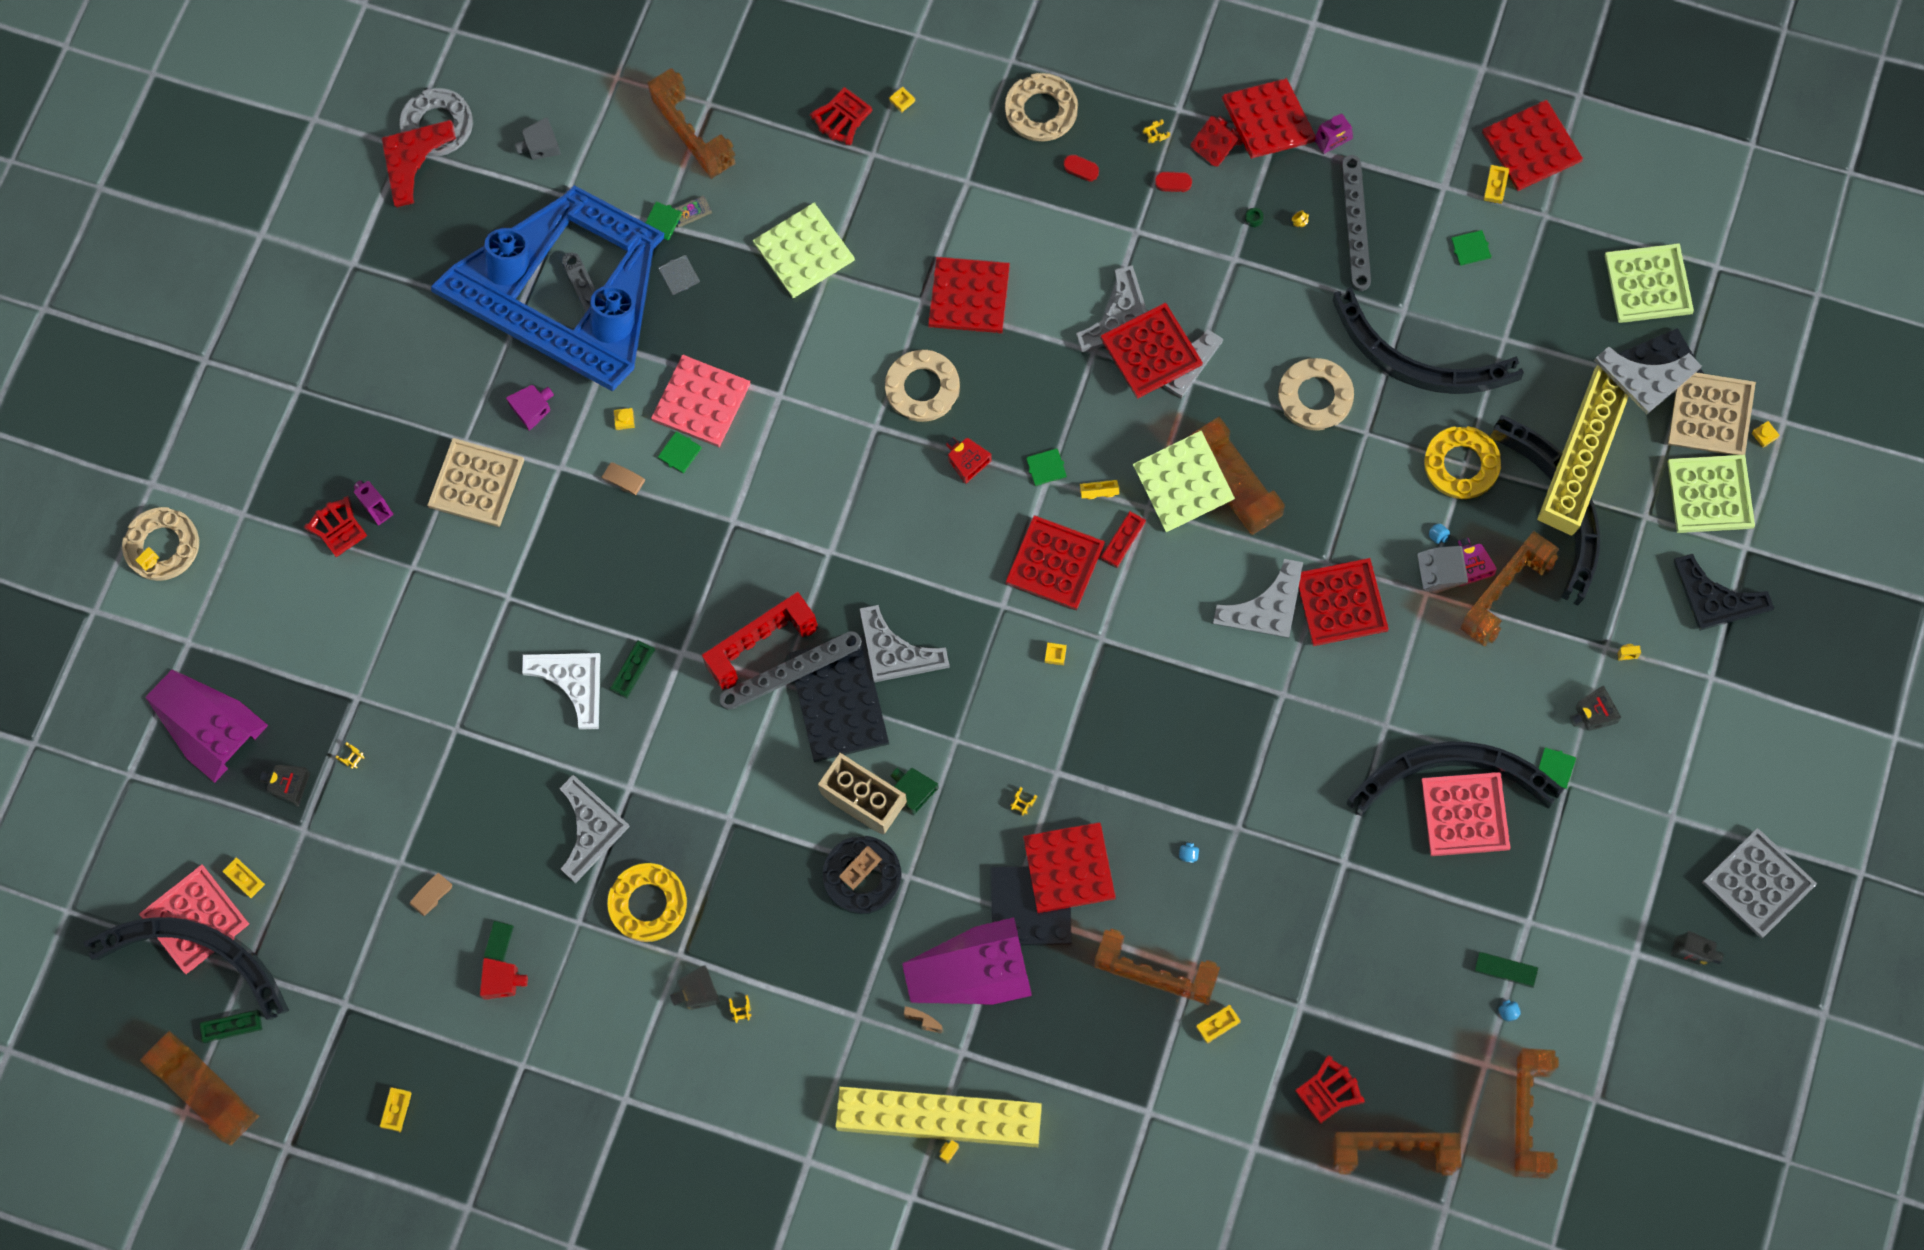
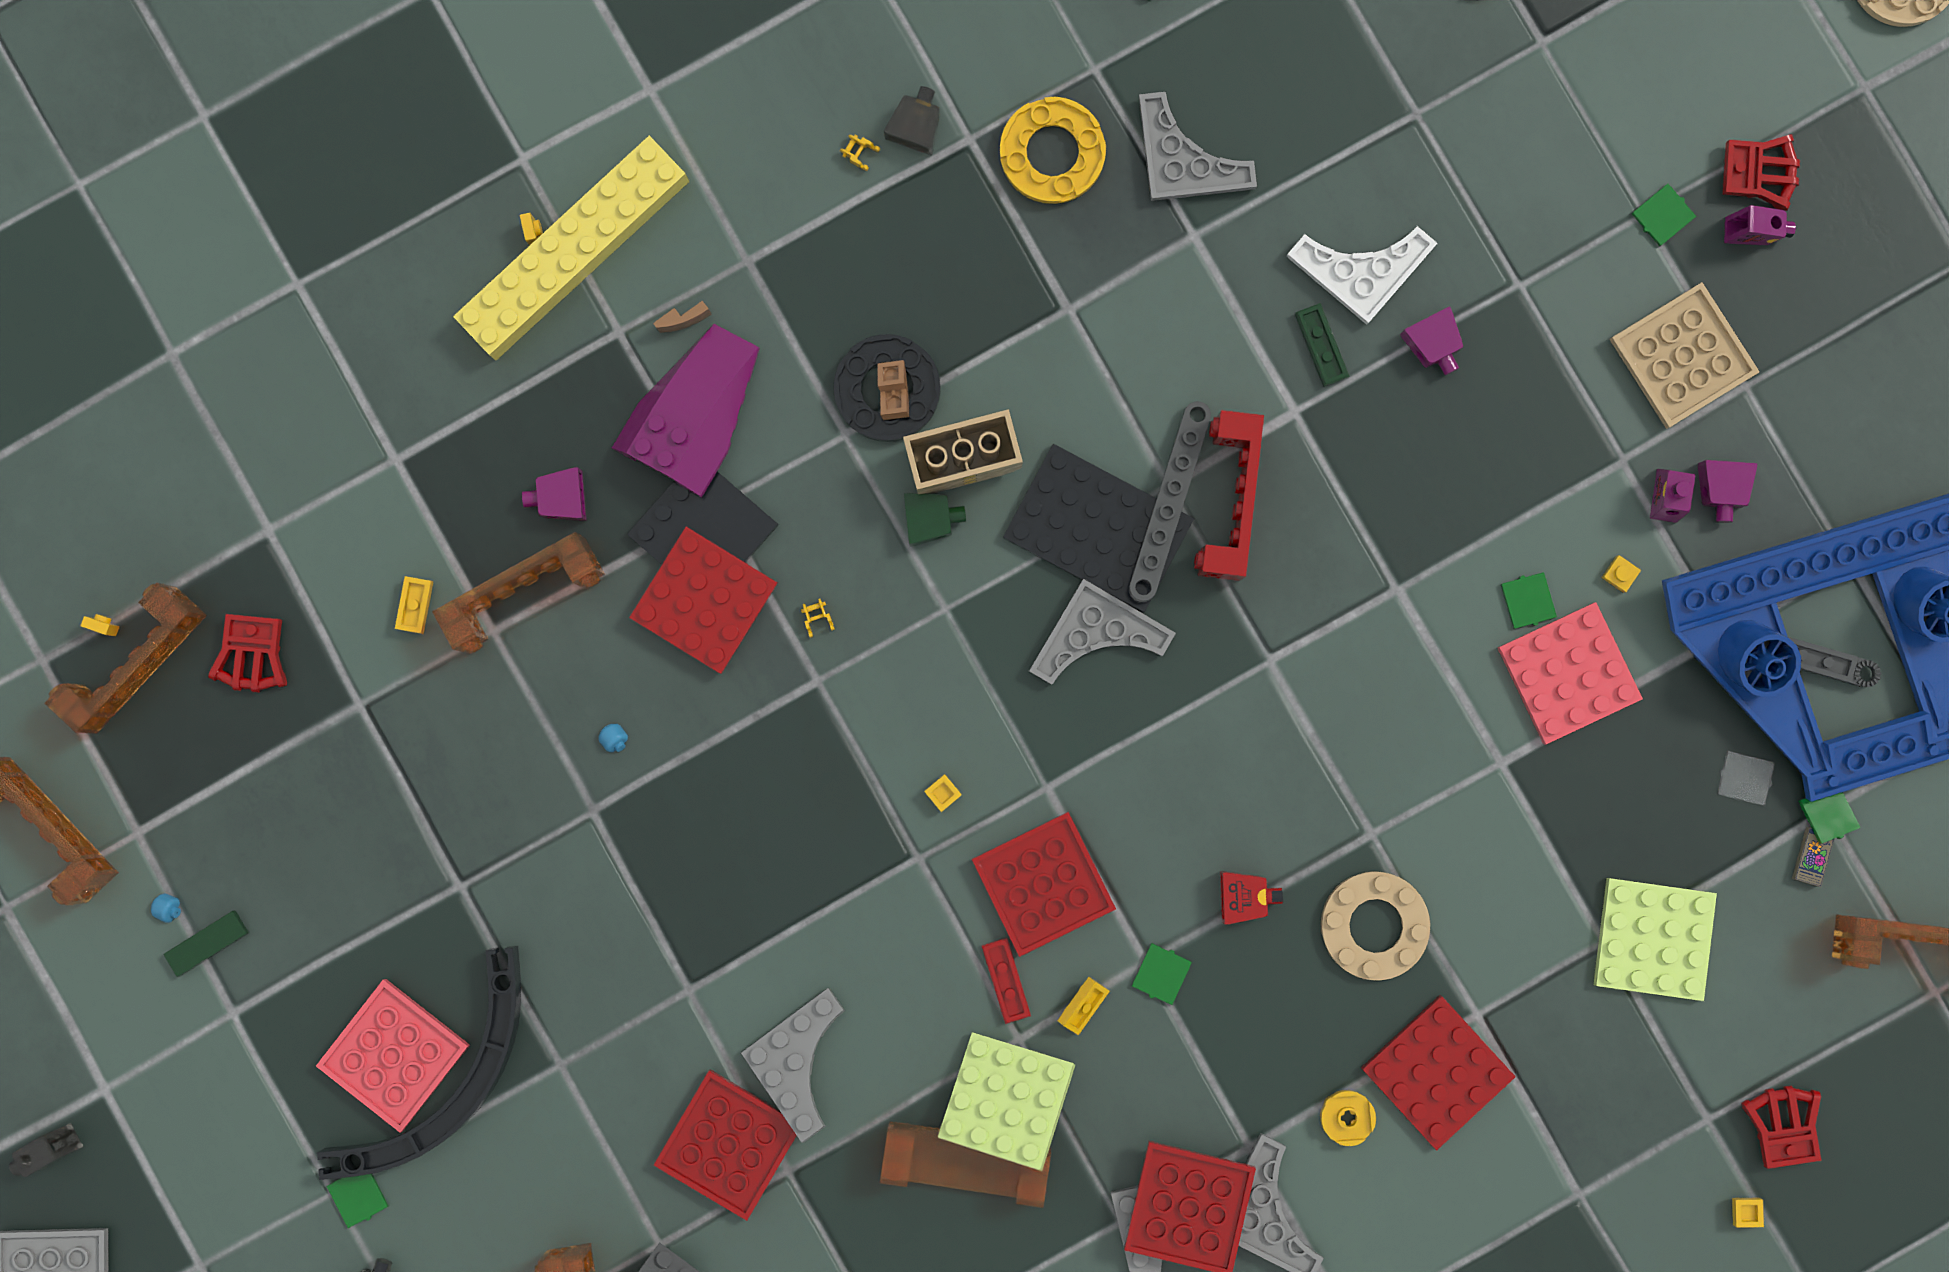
camera: 130 degrees right, 15 degrees up
medium nougat slope [601,462,645,495] -> none
none -> yellow plate [81,614,120,636]
none -> magenta torso [522,467,587,521]
none -> yellow plate [1320,1090,1376,1146]
none -> magenta torso [1400,306,1463,376]
none -> green piece [1632,184,1696,246]
none -> magenta torso [1650,469,1695,523]

